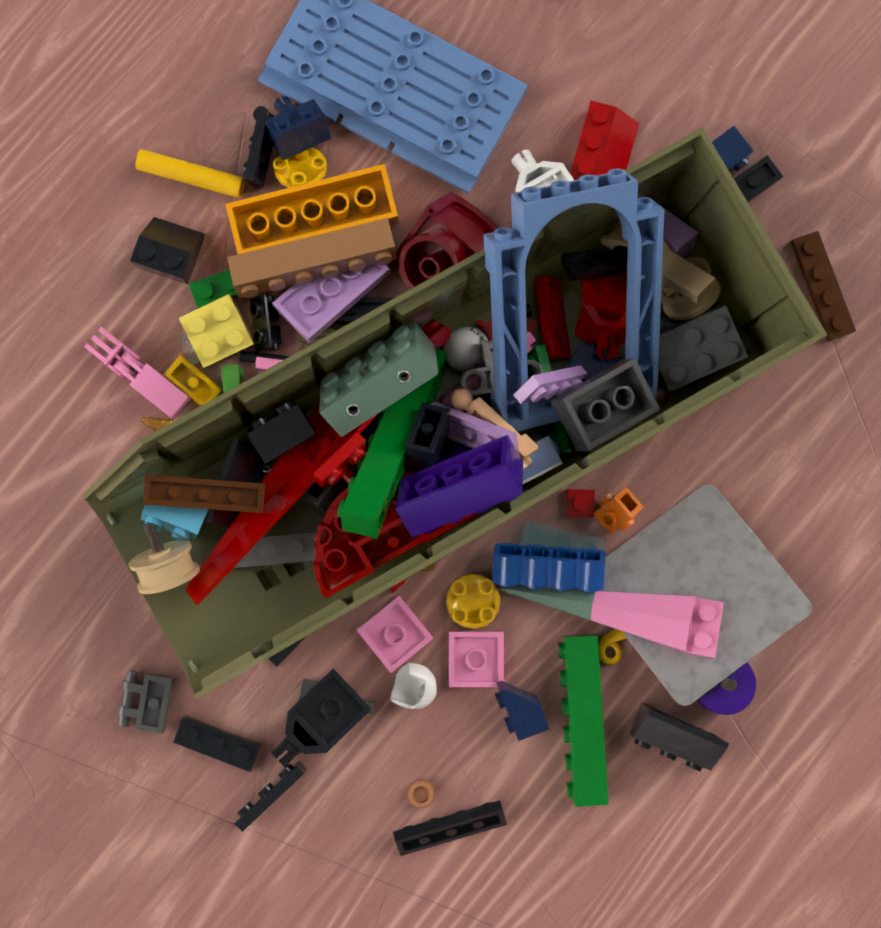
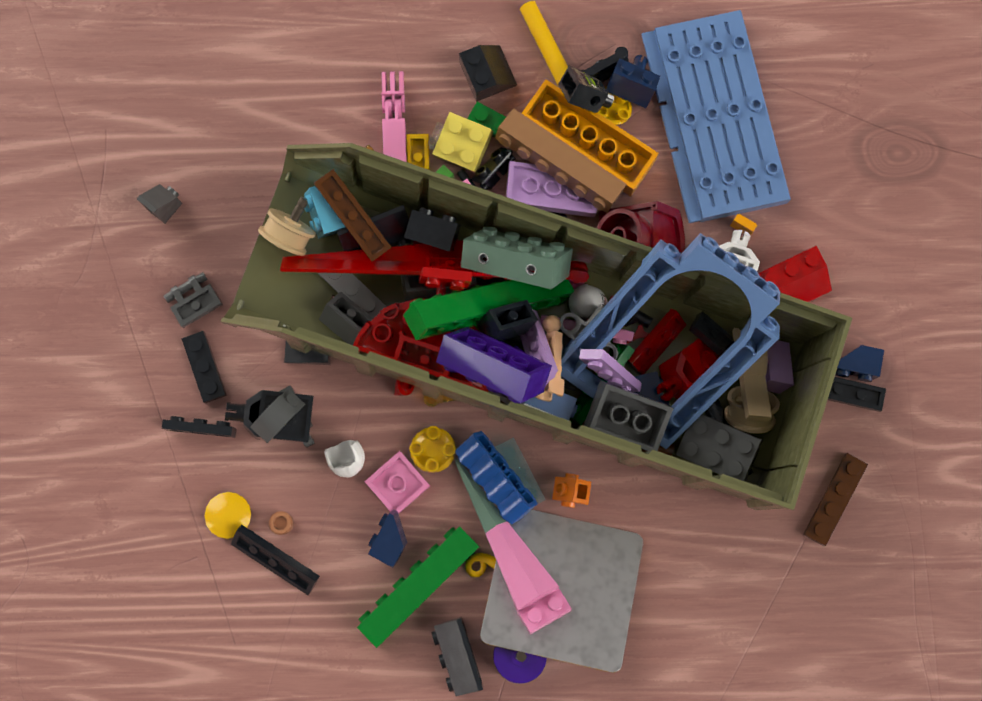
camera: 45 degrees right, 5 degrees down
bright pink tile [356,595,434,673] -> none
red plate [566,489,595,517] -> none
none -> dark grey slope [137,184,182,224]
none -> yellow dish [204,492,251,539]
none -> dark grey brick [250,388,305,443]
none -> dark grey brick [319,292,373,345]
none -> black torso [558,65,614,113]
none -> light orange tile [730,214,757,235]

